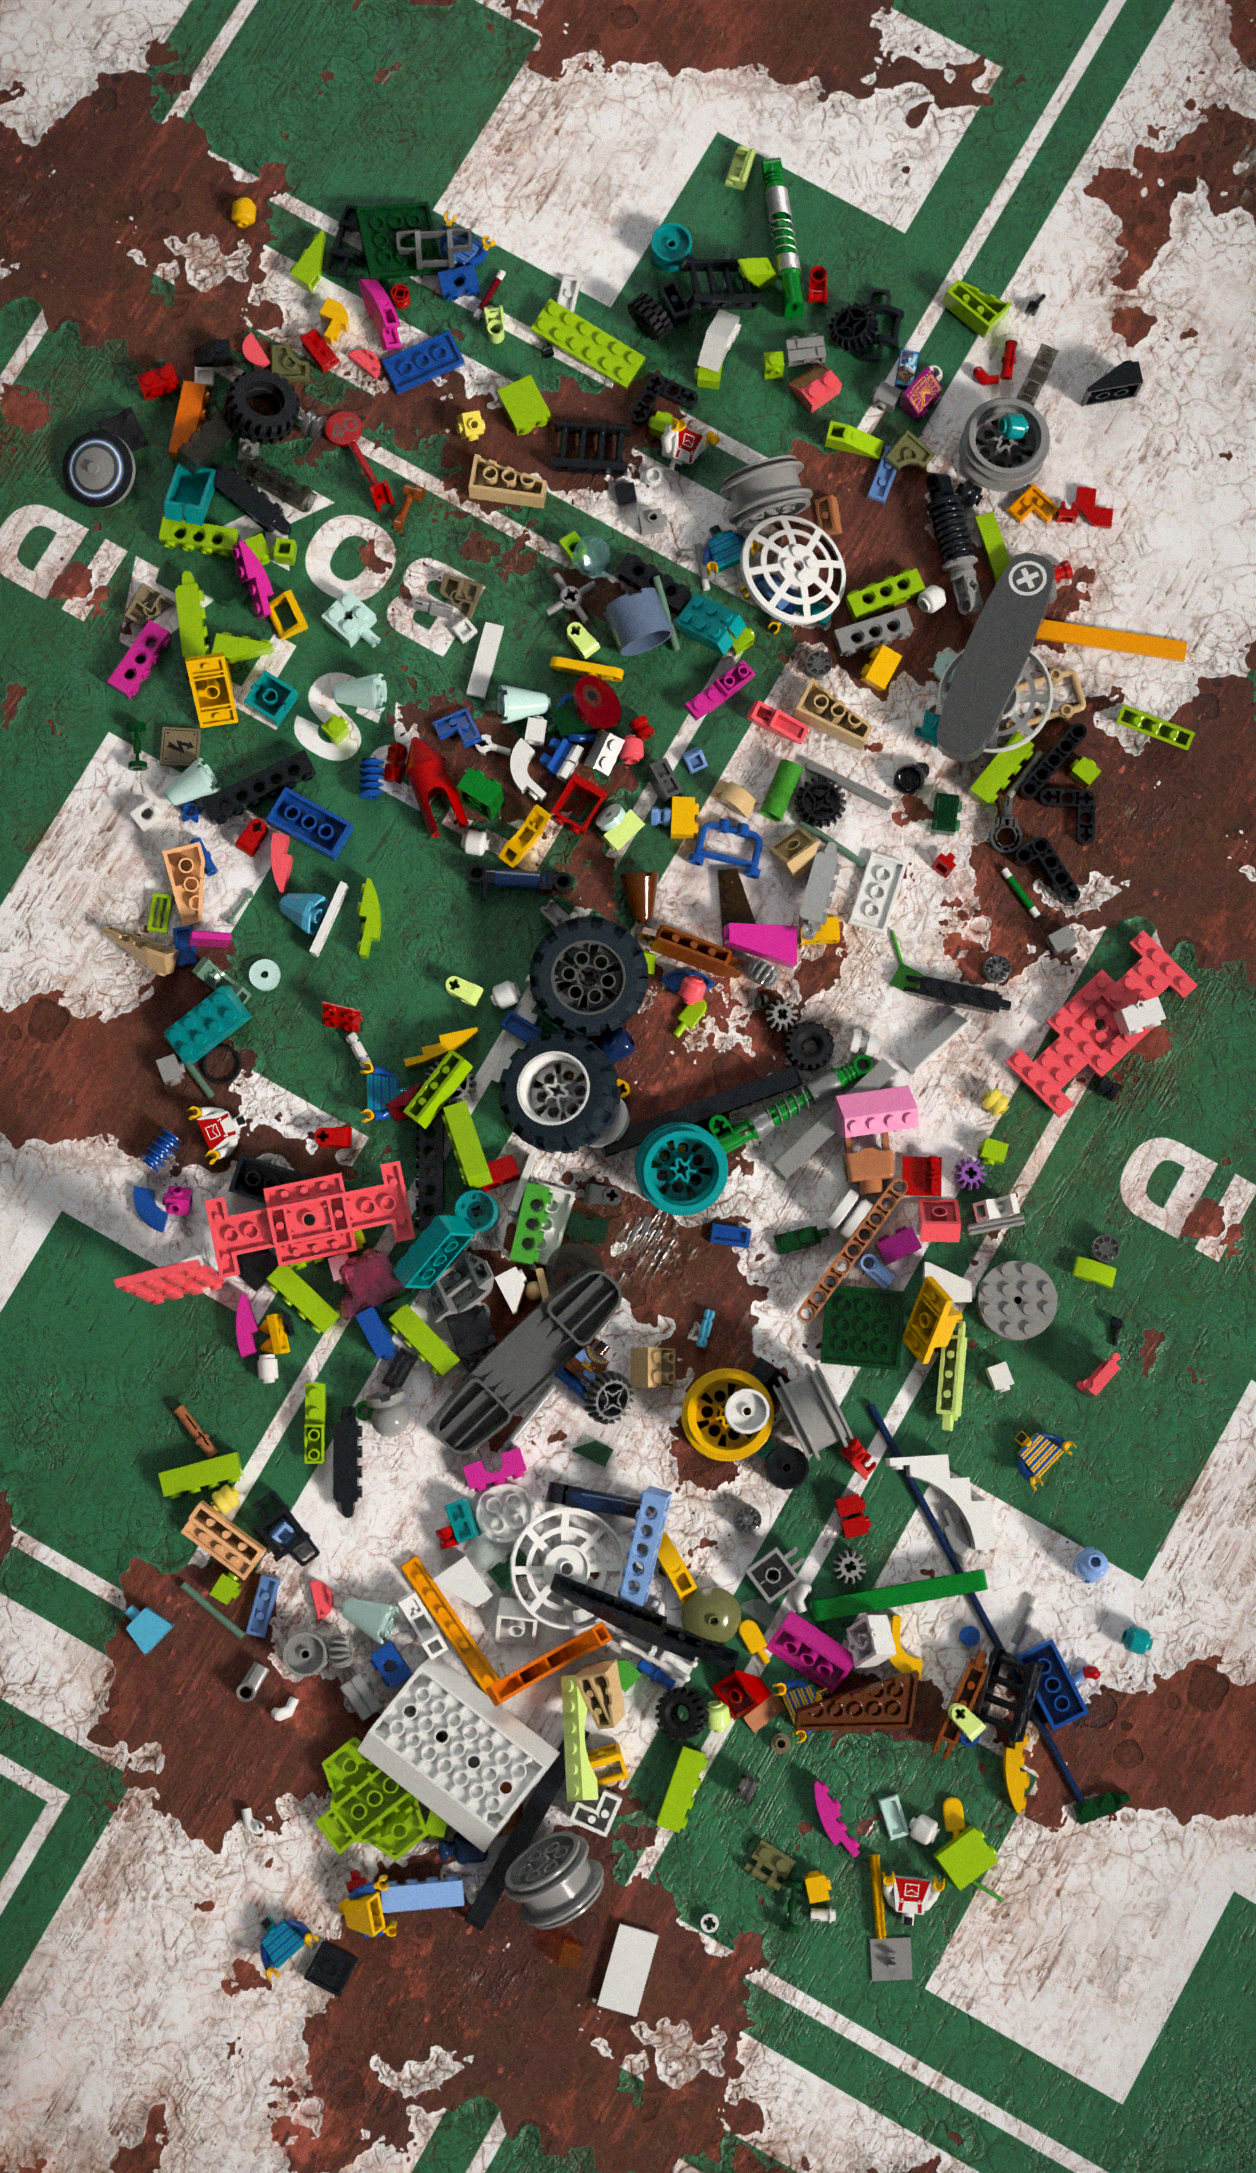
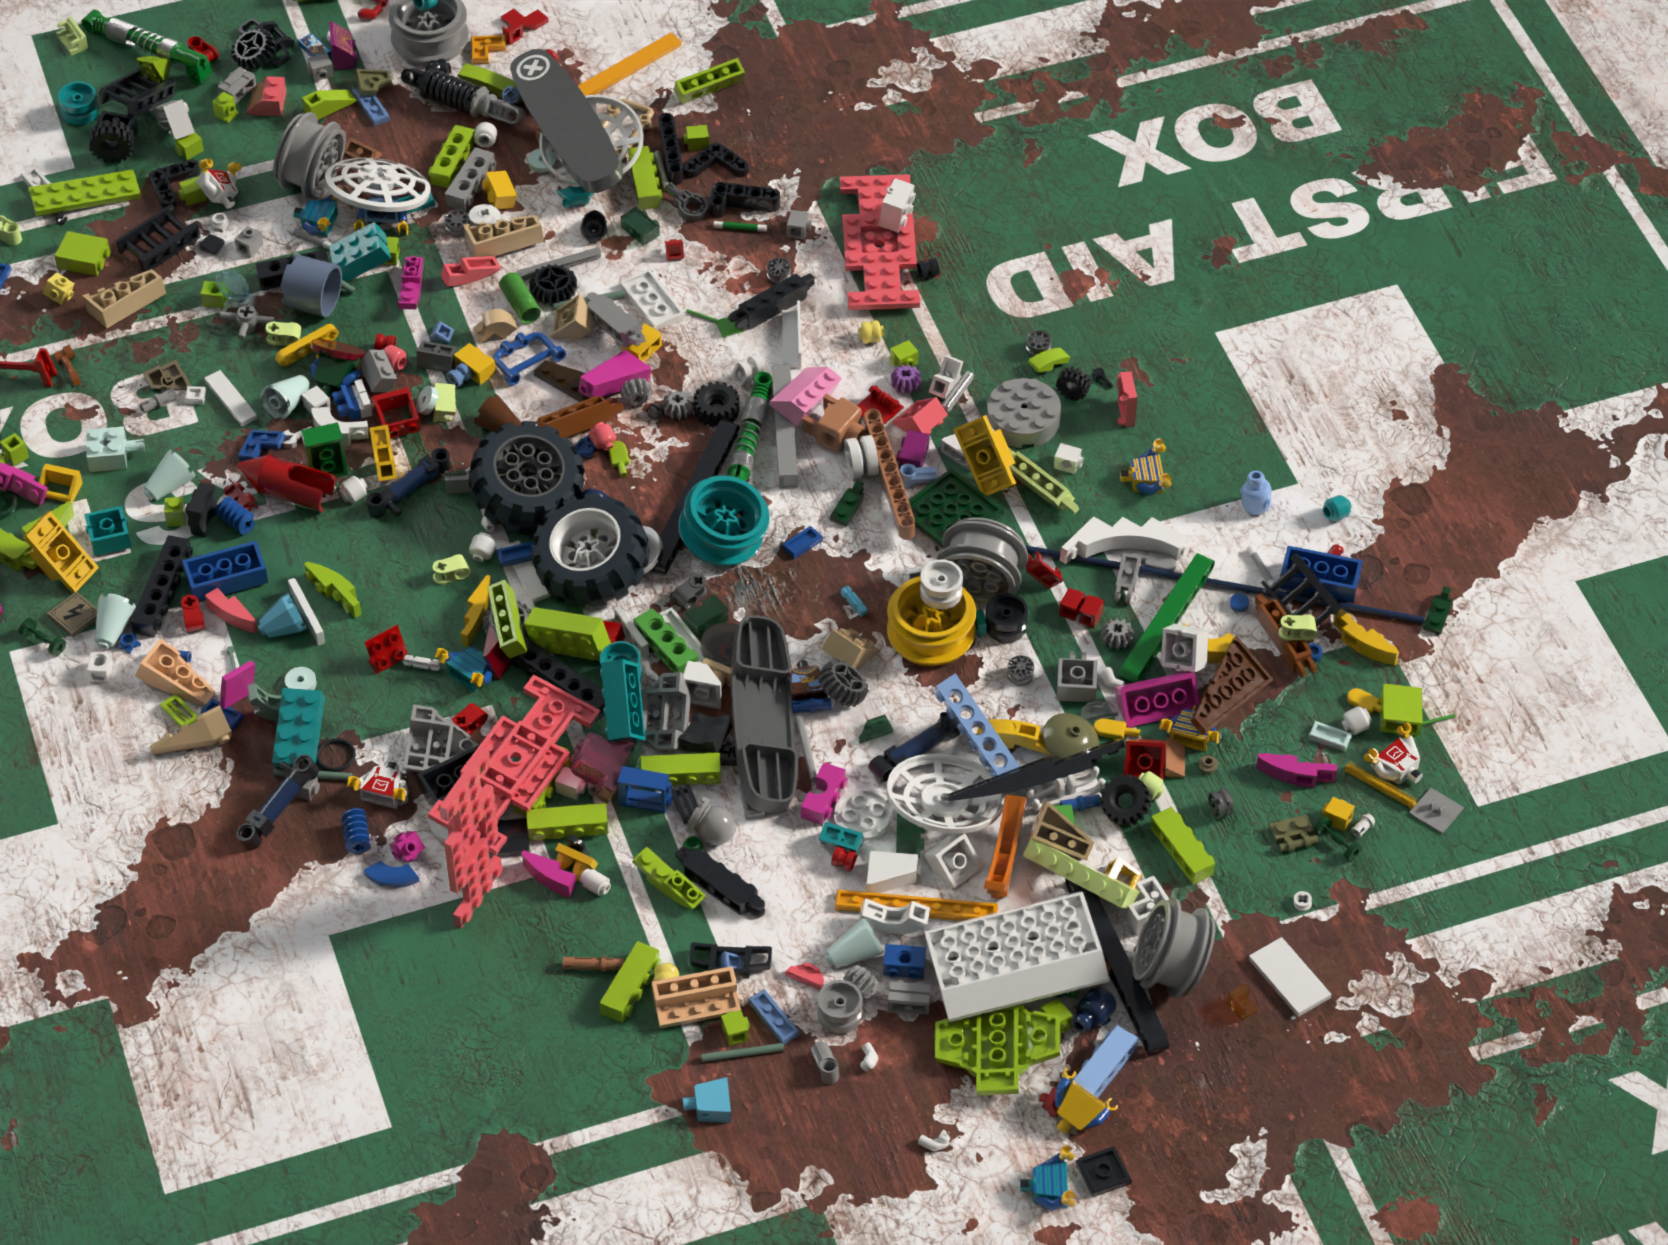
camera: 45 degrees left, 30 degrees down
none -> black brick [185,482,217,537]
none -> black piece [236,754,319,850]
none -> light grey wedge [403,704,481,772]
none -> white piece [469,204,501,226]
none -> medium blue wheel [502,86,520,105]
none -> black tyre [1056,367,1091,401]
none -> light grey hinge [1114,553,1142,605]

